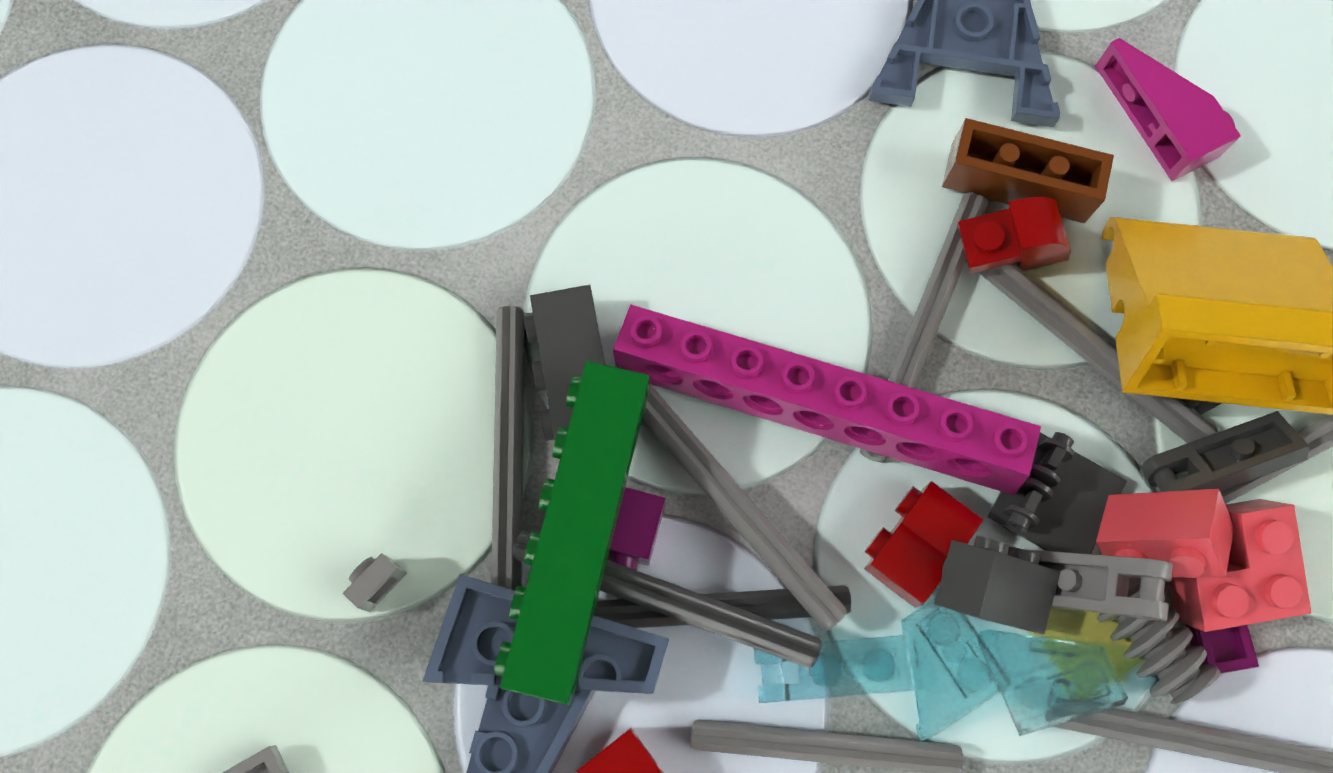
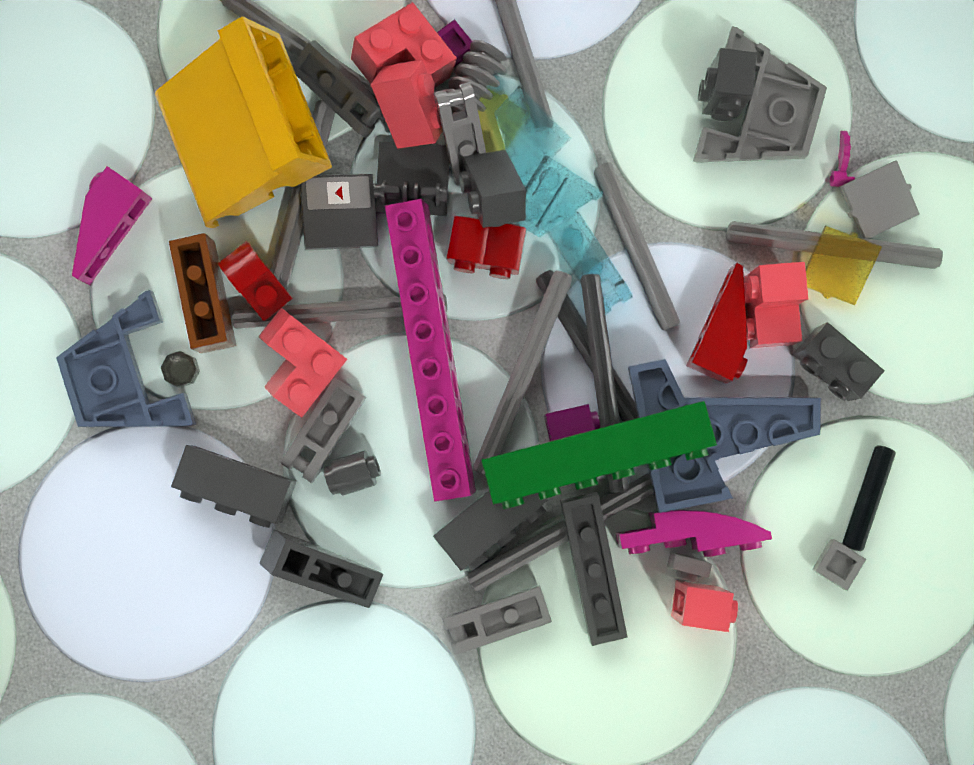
camera: 115 degrees left, 10 degrees up
none -> clear smoke tile [160,351,200,388]
none -> dark grey brick [171,445,297,528]
none -> coral brick [258,308,348,418]
none -> dark grey slope [259,529,384,608]
none -> light grey plate [281,377,367,483]
none -> dark grey tile [300,174,378,250]
none -> dark grey brick [324,450,381,496]
none -> light grey plate [442,585,552,655]
none -> dark grey plate [560,492,628,646]
none -> dark pink slope [616,510,772,557]
none -> coral brick [671,580,738,632]

